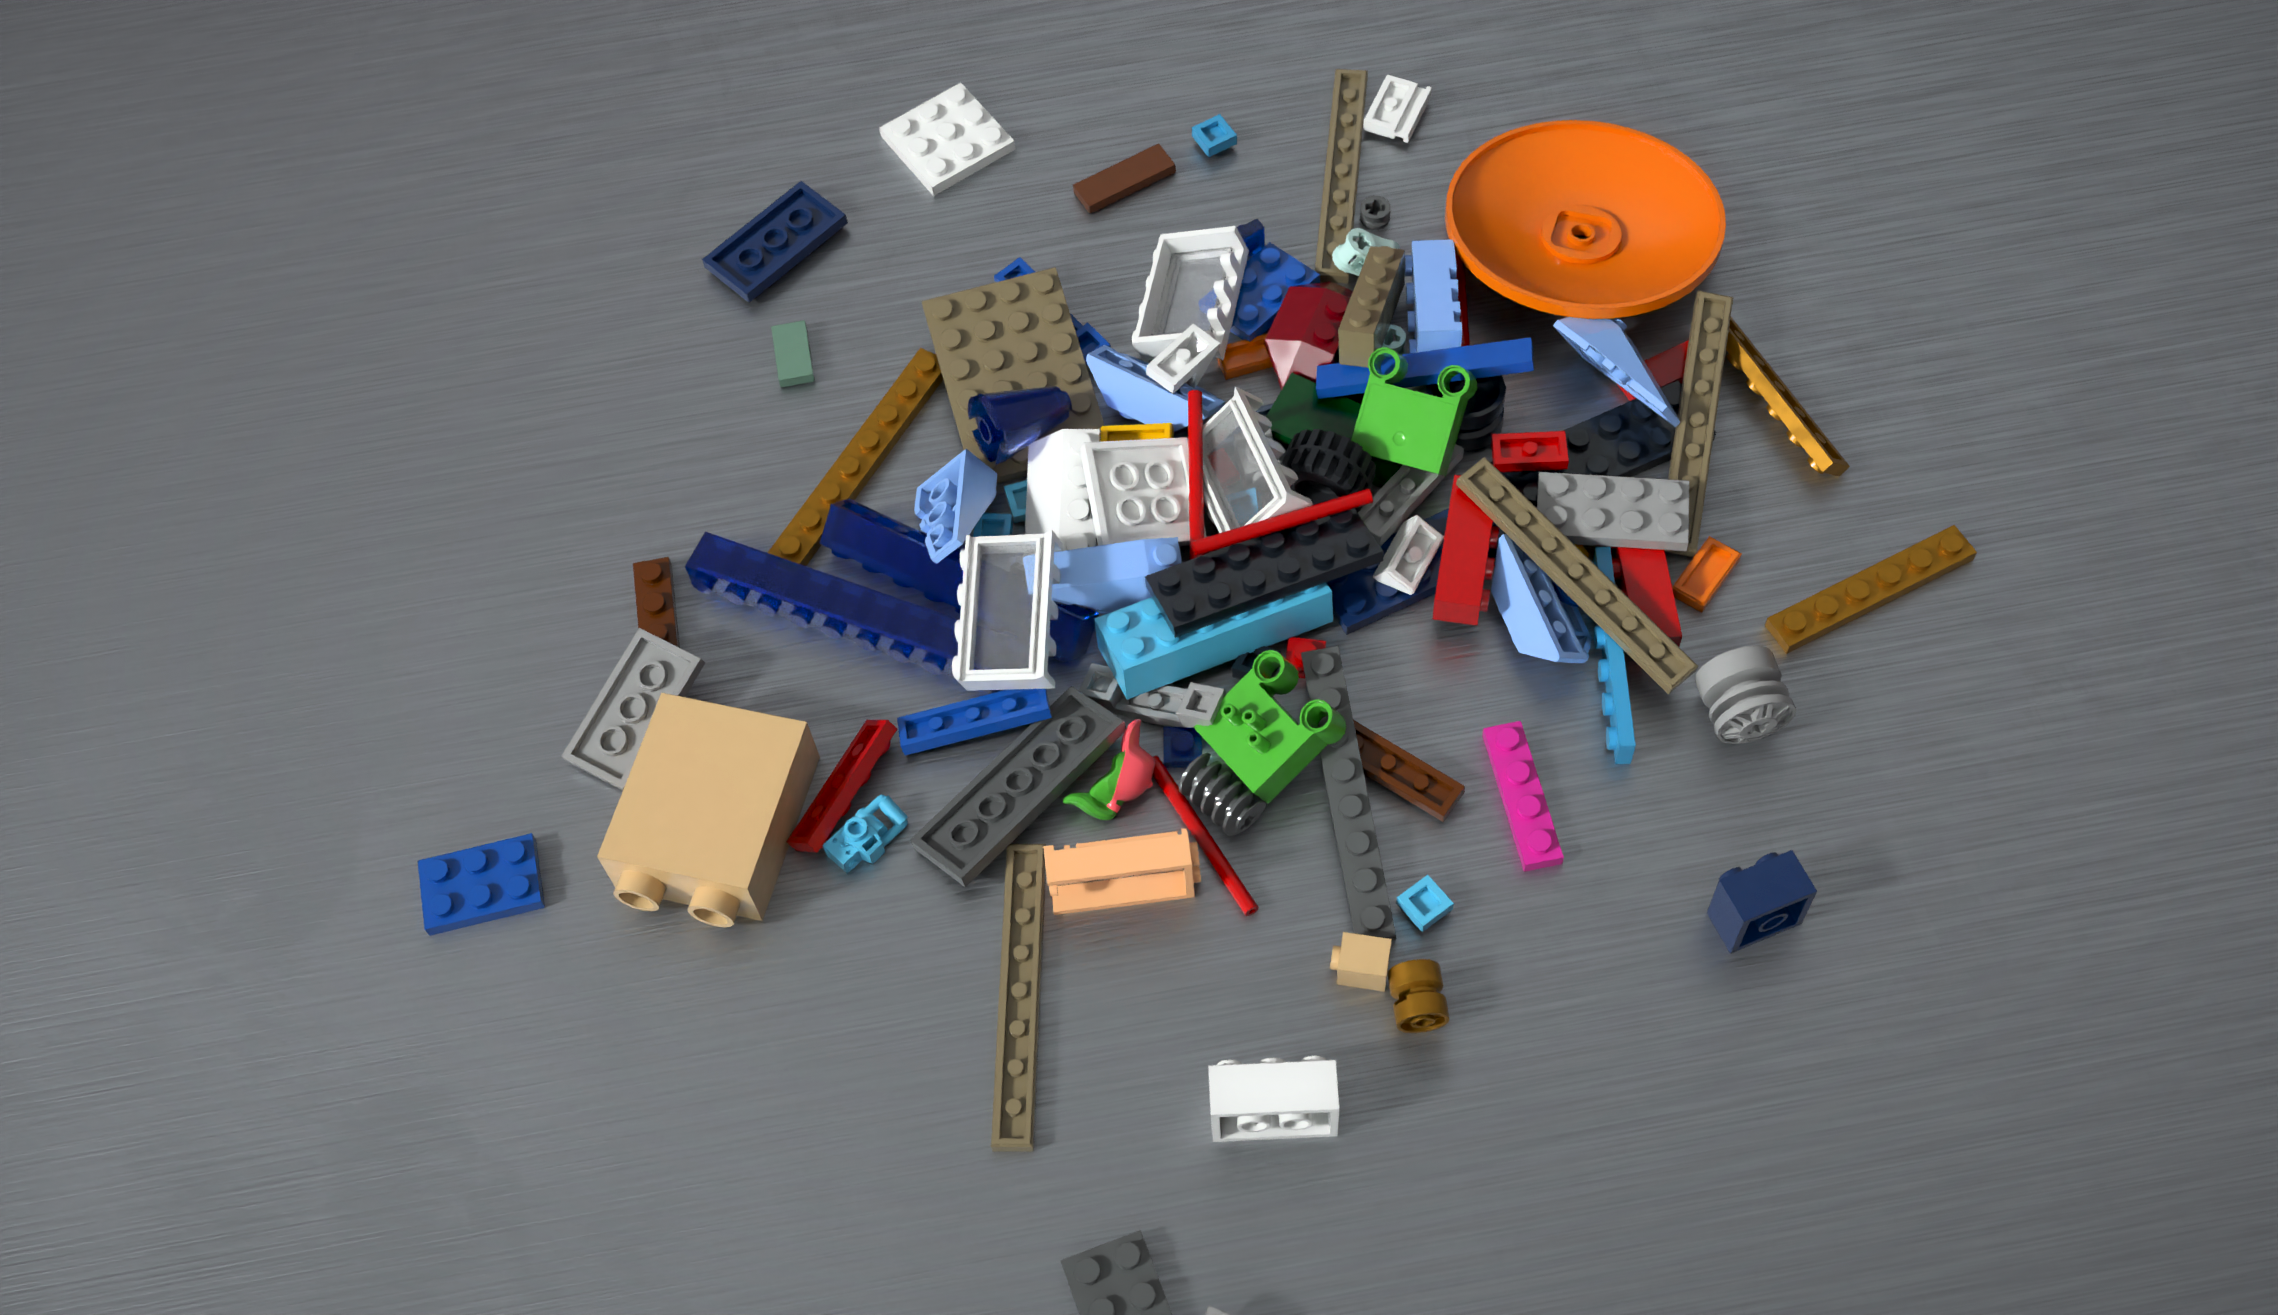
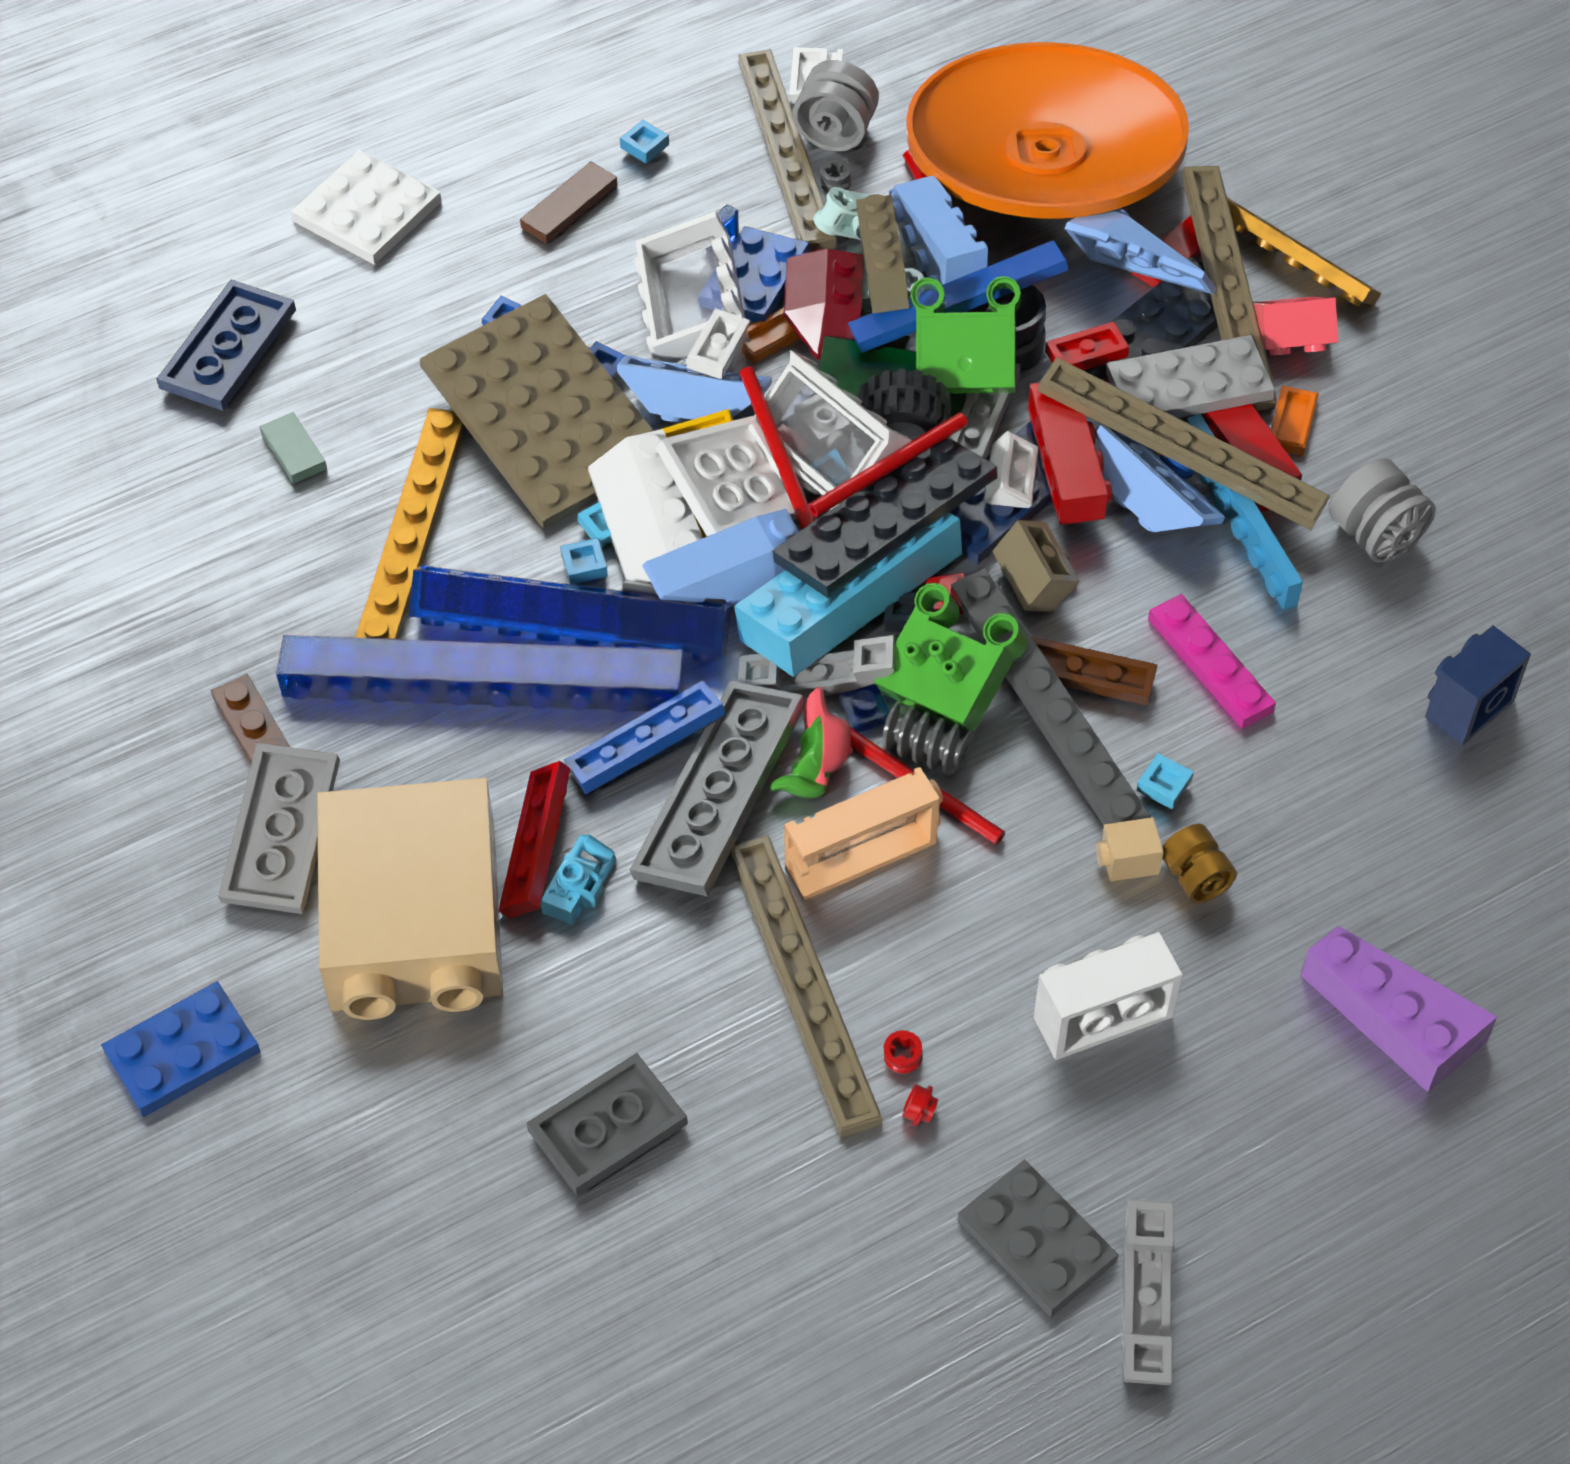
camera: 25 degrees left, 5 degrees down
light blue wedge [914,449,997,564] -> none
window [952,530,1063,691] -> none
clear blue cone [968,386,1072,464] -> none
pearl gold plate [1765,525,1977,654] -> none
none -> dark grey plate [527,1053,688,1196]
none -> light grey wheel [792,60,879,152]
none -> red bush [883,1030,923,1073]
none -> red plate [901,1084,938,1126]
none -> dark tan brick [992,520,1080,612]
none -> coral slope [1253,296,1338,356]
none -> medium lavender wedge [1301,926,1497,1092]

